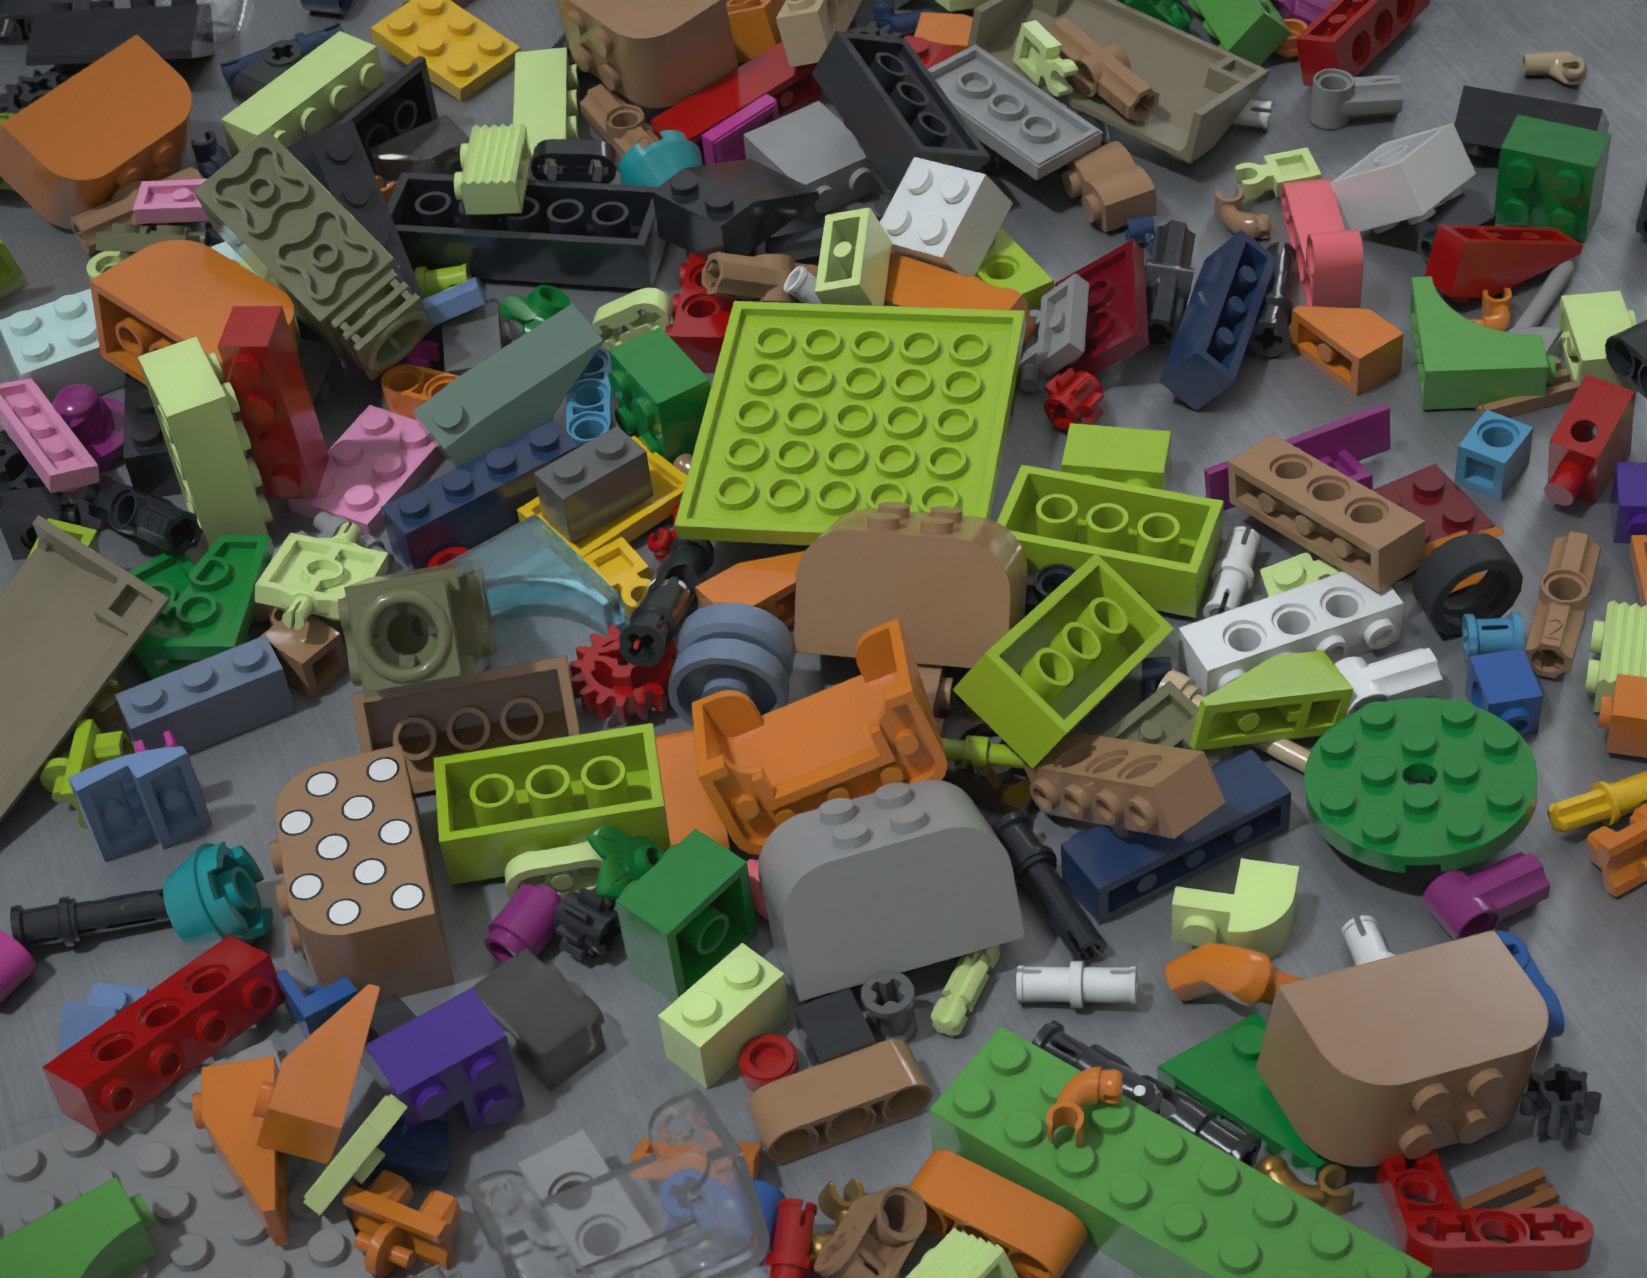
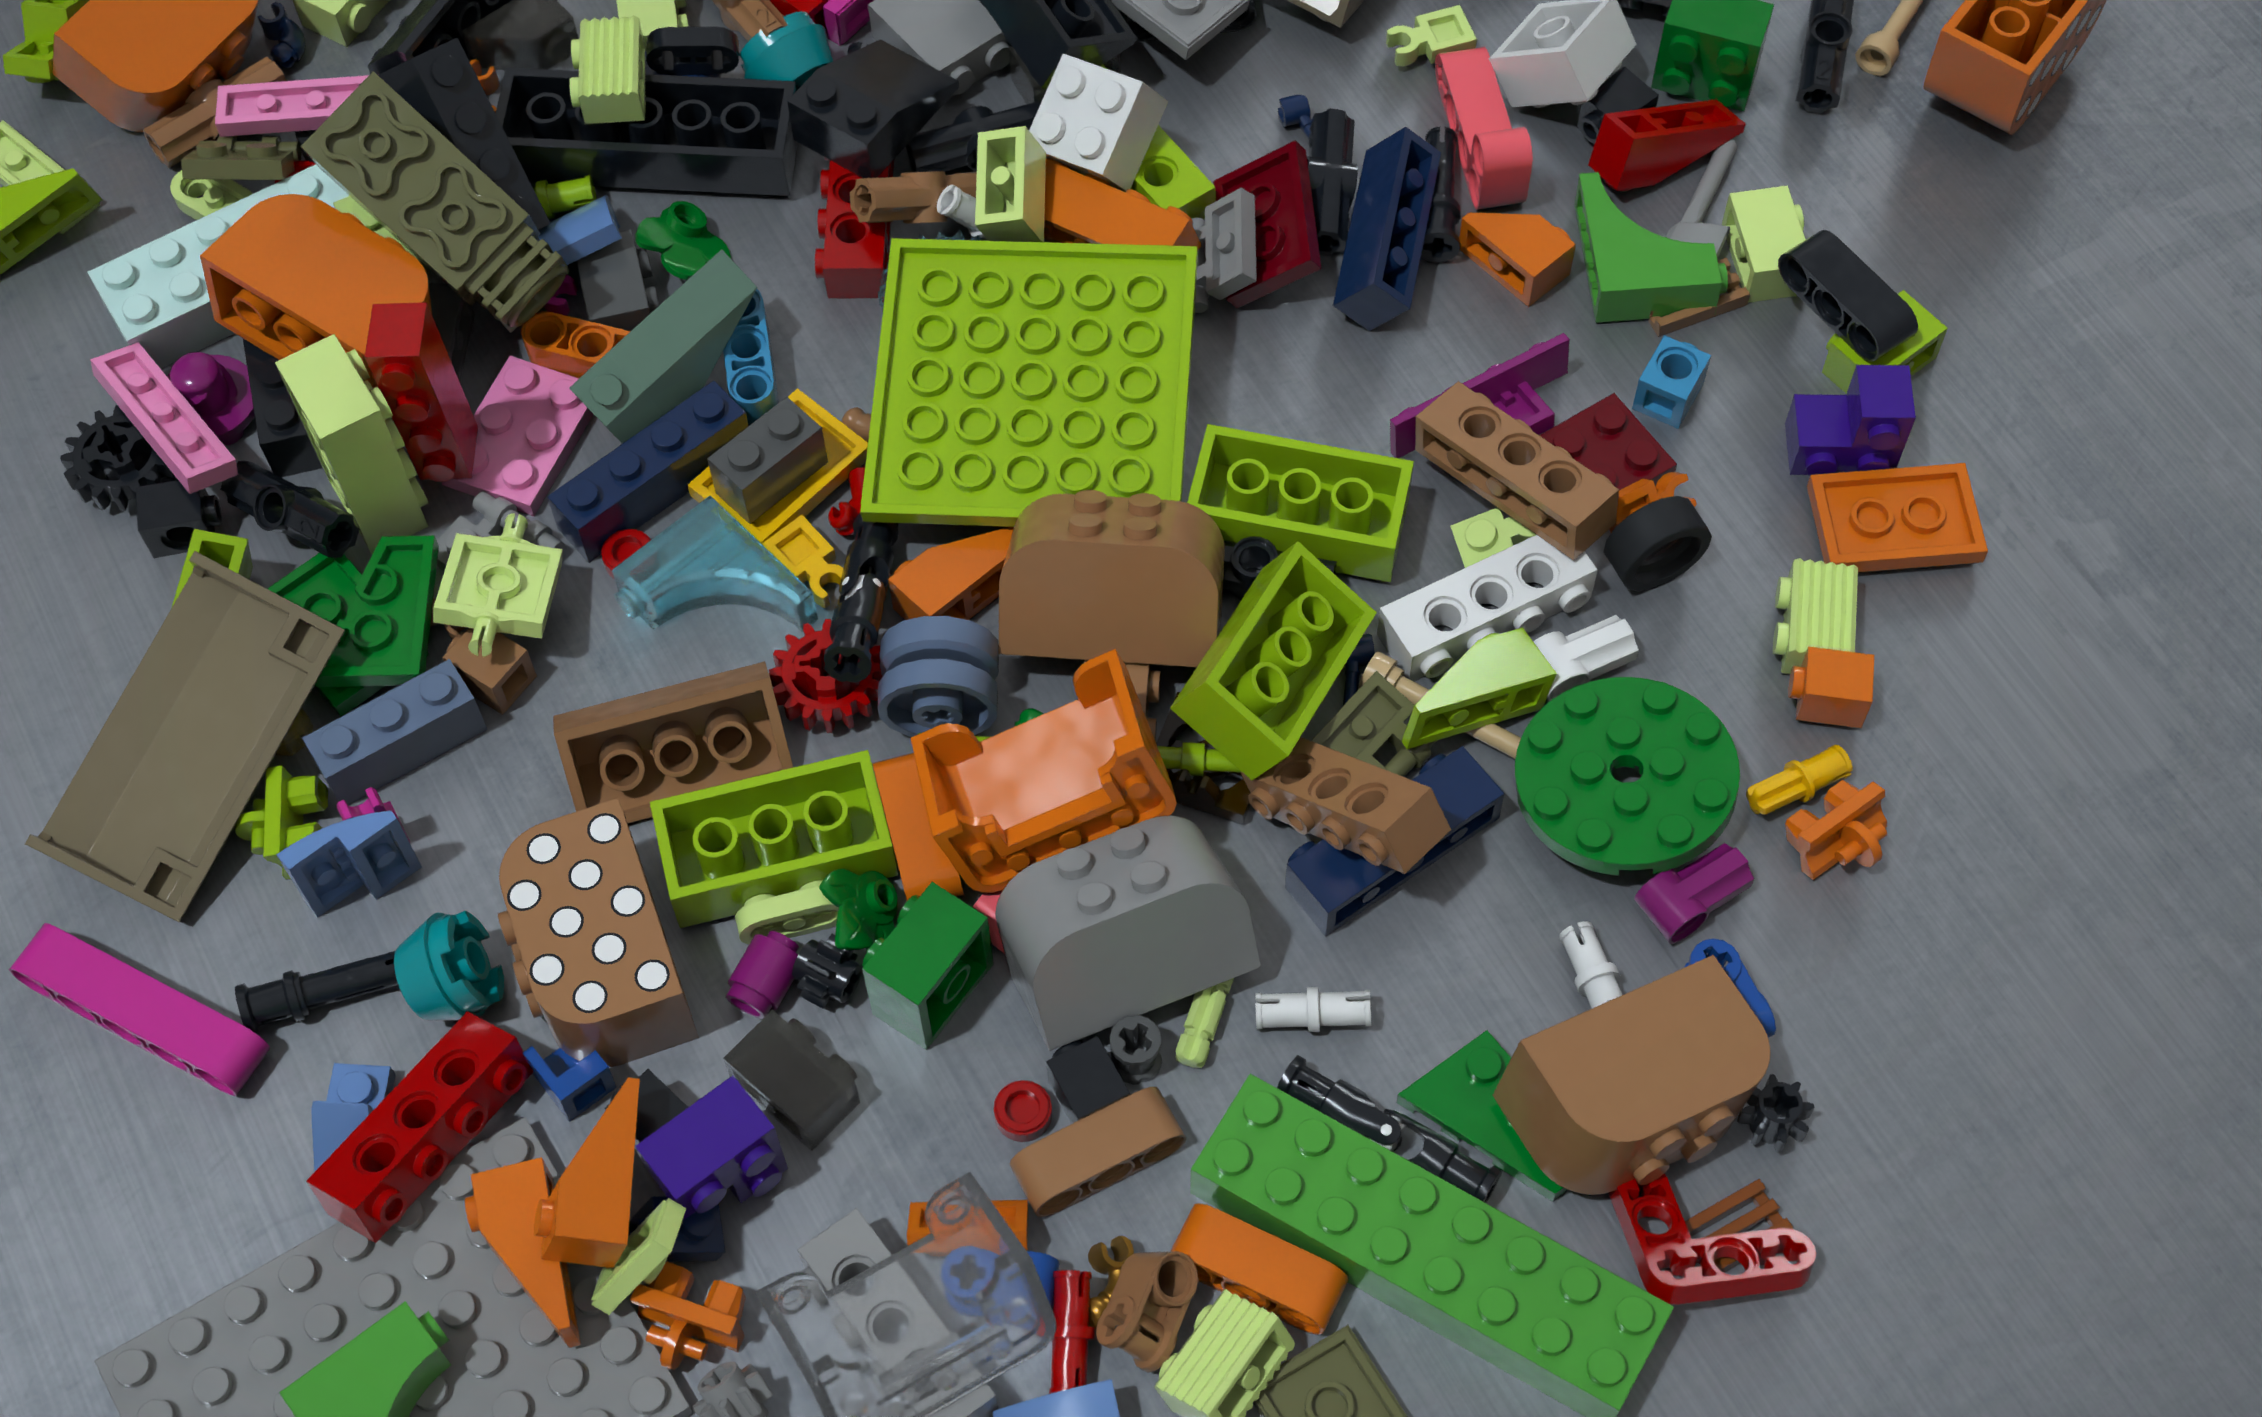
camera: 10 degrees left, 15 degrees up
olive piece [338,560,498,698] -> none
yellowish green beam [592,288,674,351] -> none
green brick [608,327,711,465] -> none
yellowish green brick [658,943,791,1090] -> none
black pin [990,811,1107,965] -> none
red gear [1043,368,1104,430] -> none
orange arm [1046,1066,1123,1146] -> none
lime brick [1061,423,1171,491] -> none
medium nougat brick [1062,141,1157,232] -> none
orange arm [1165,942,1303,1007] -> none
yellowish green brick [1172,858,1299,959] -> none
white pin [1203,526,1262,618] -> none
medium nougat arm [1214,187,1272,240] -> none
pearl gold arm [1256,1155,1355,1215] -> none
dark azure bush [1462,612,1525,662] -> none
blue brick [1465,648,1543,736] -> none
orange arm [1469,288,1512,332] -> none
medium nougat piece [1525,531,1601,678] -> none
red torso [1544,374,1635,506] -> none

